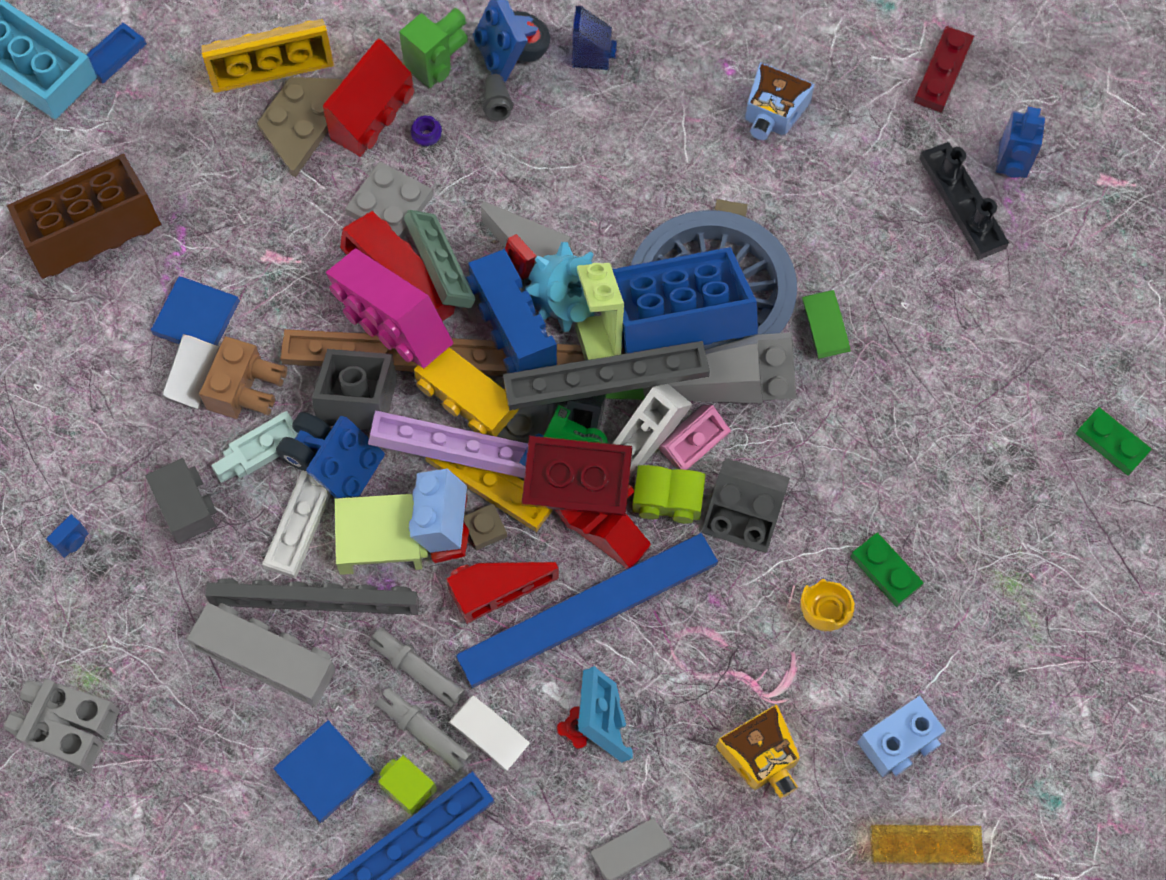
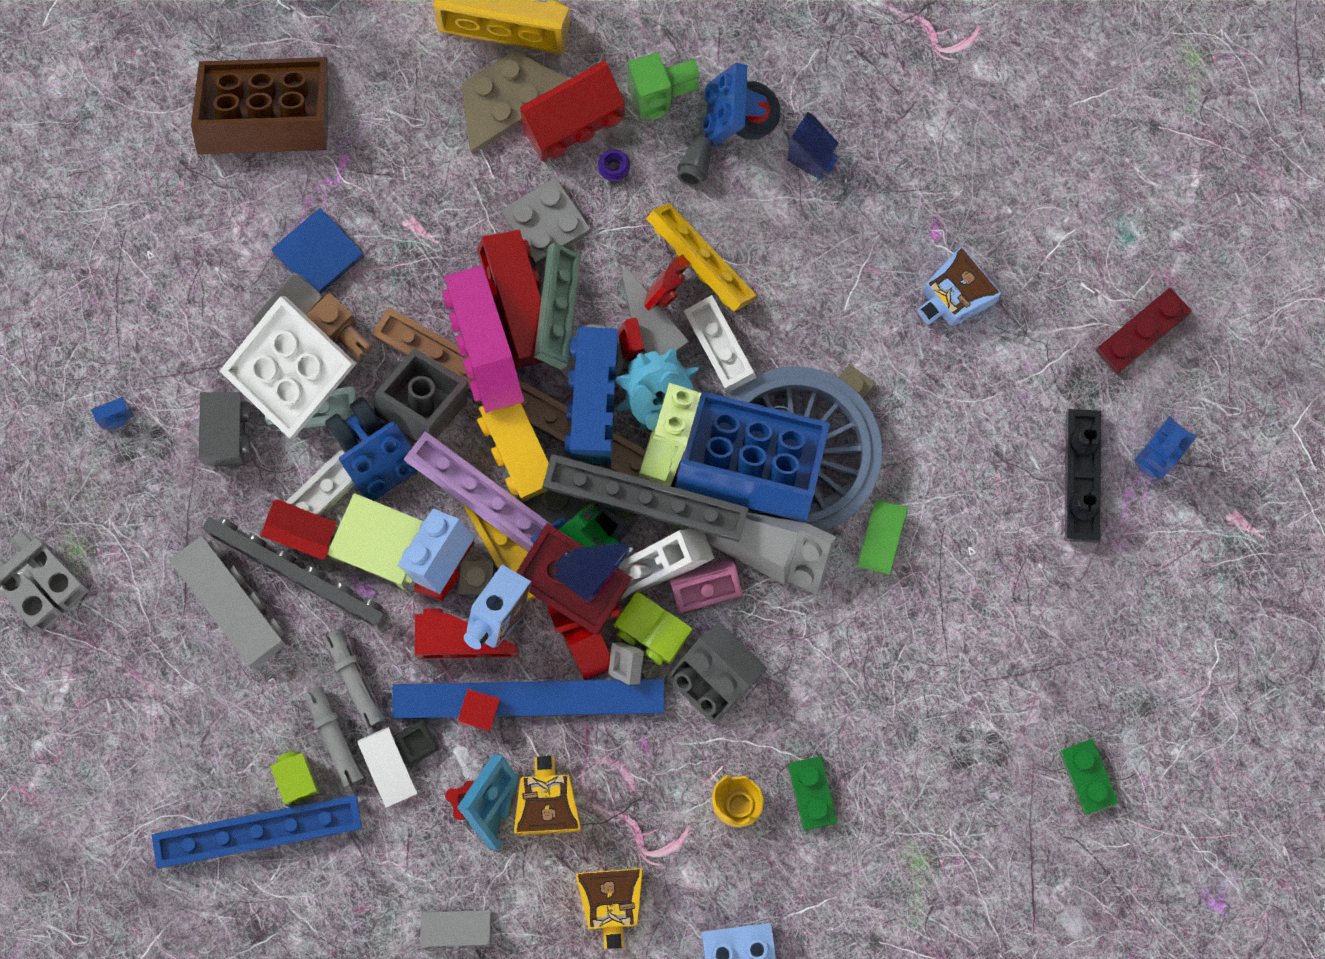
camera: 25 degrees right, 10 degrees up
blue tile [273,720,376,823] -> none
none -> white plate [220,296,357,438]
none -> red panel [259,499,337,560]
none -> pearl dark grey tile [393,719,440,767]
none -> red tile [457,689,501,732]
none -> light blue torso [464,564,531,649]
none -> torso [514,756,581,836]
none -> clear blue slope [554,543,633,602]
none -> light grey plate [608,641,644,685]
none -> red slope [644,254,691,311]
none -> yellow plate [646,203,757,312]
none -> white plate [684,295,757,393]

